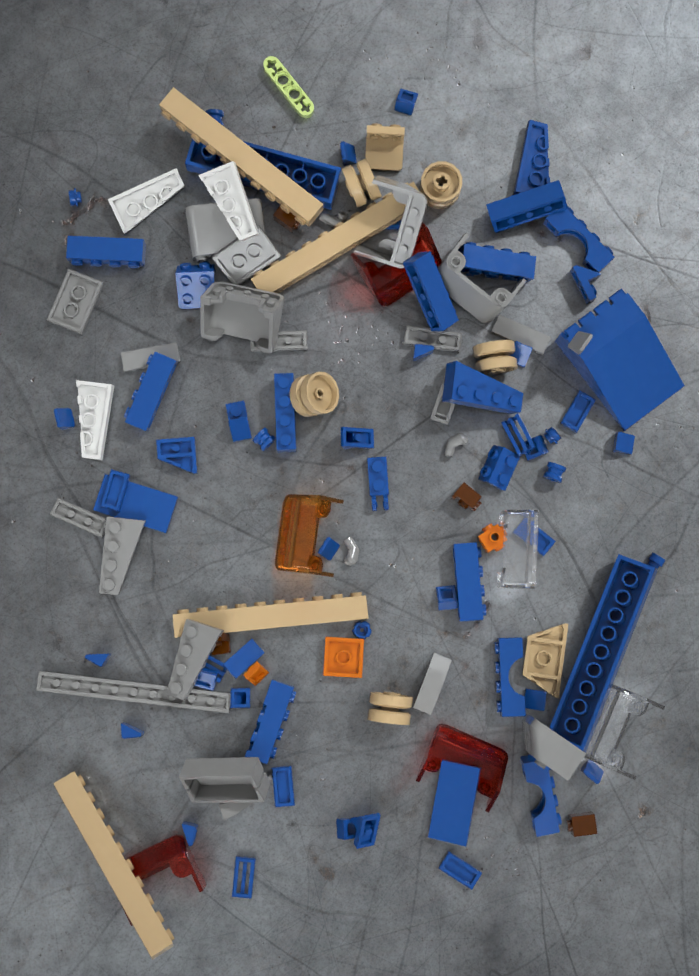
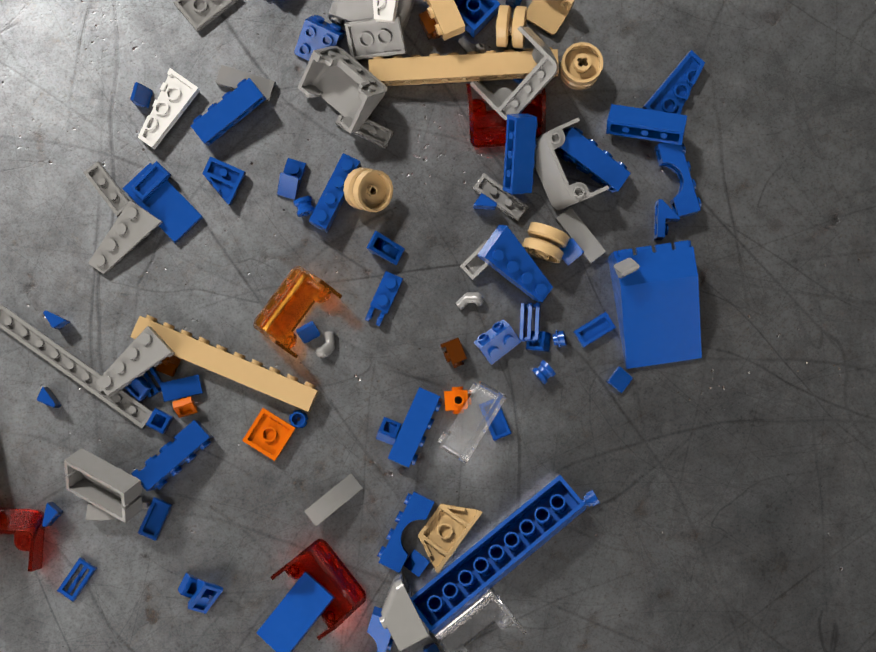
camera: 25 degrees right, 0 degrees up
tan wheel [367,691,413,725] -> none

